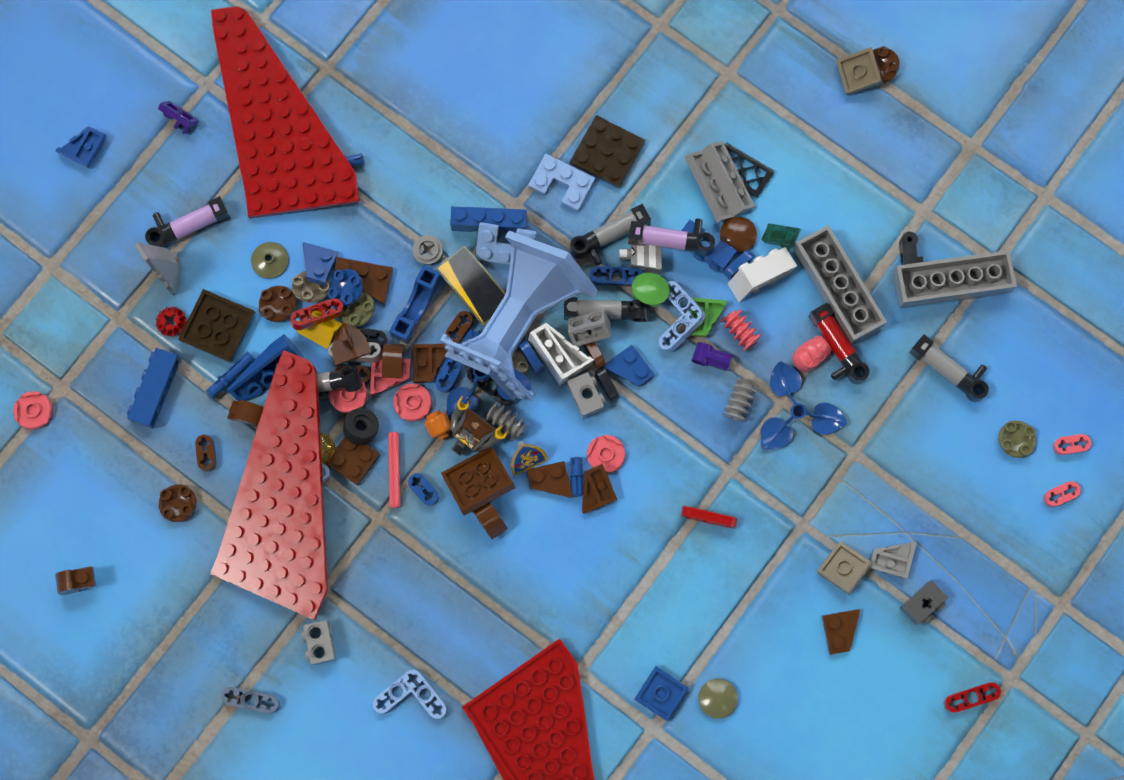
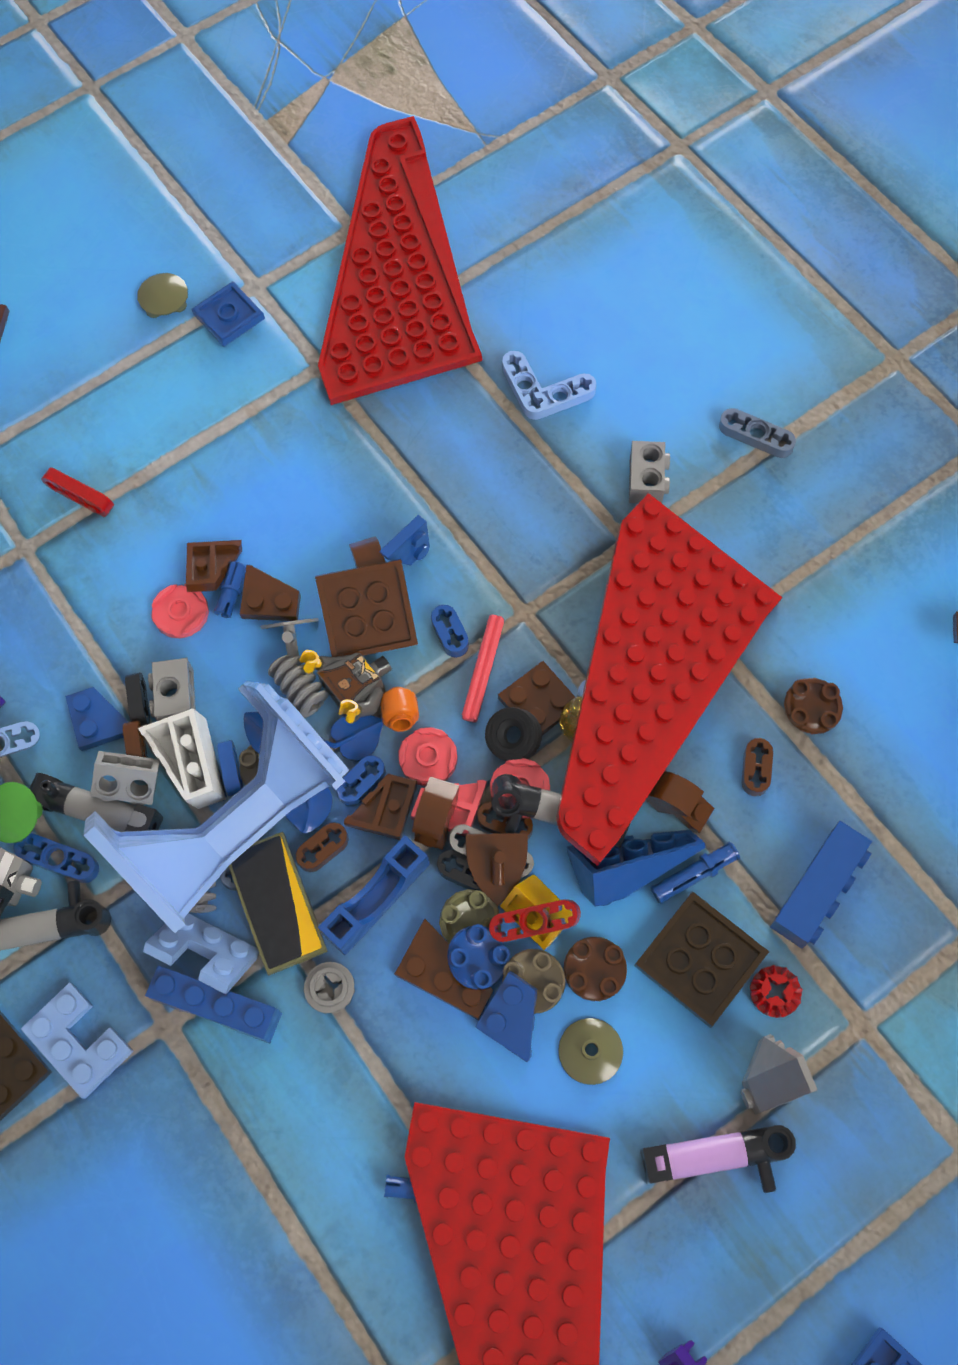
camera: 160 degrees left, 10 degrees down
none -> blue wing [379,515,430,566]

